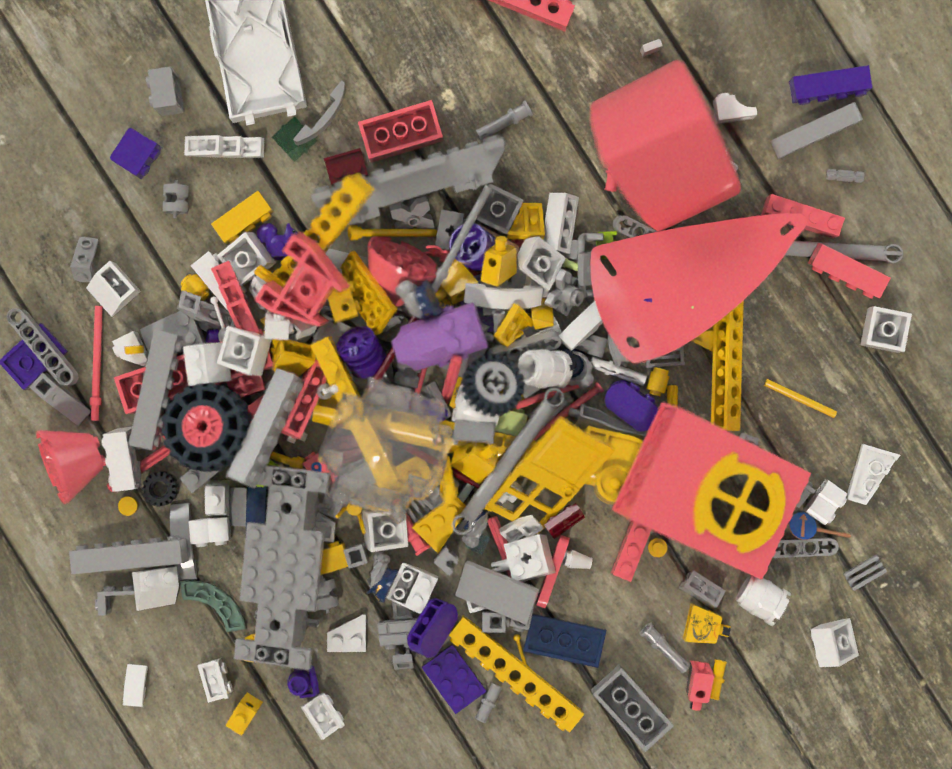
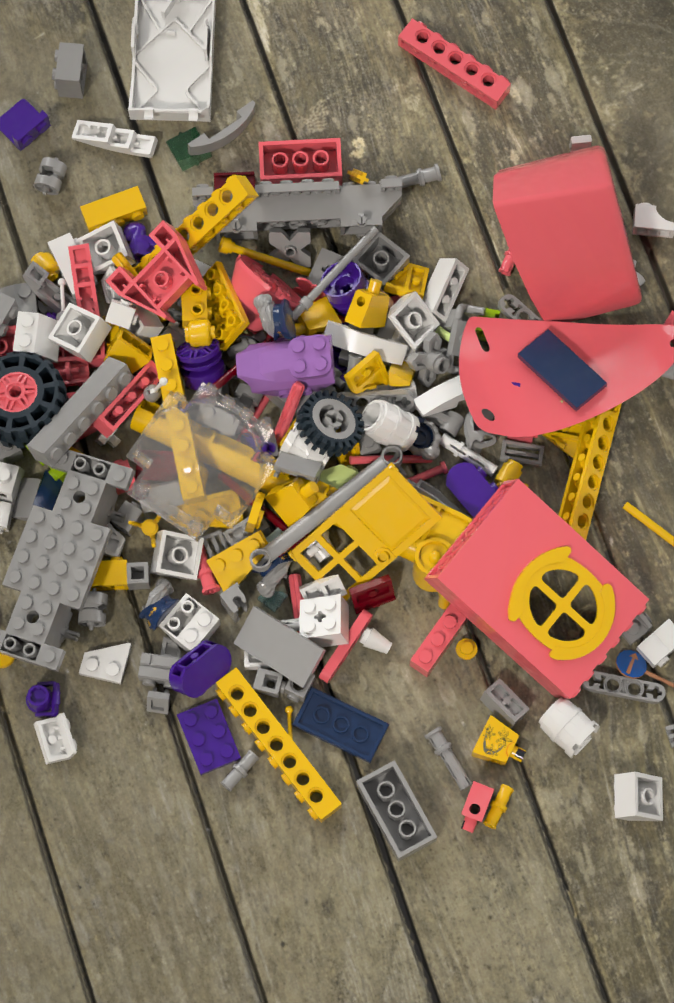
camera: 15 degrees right, 15 degrees down
none -> yellow head [185,319,216,347]
none -> yellow axle [347,168,369,185]
none -> dark blue tile [518,329,607,411]

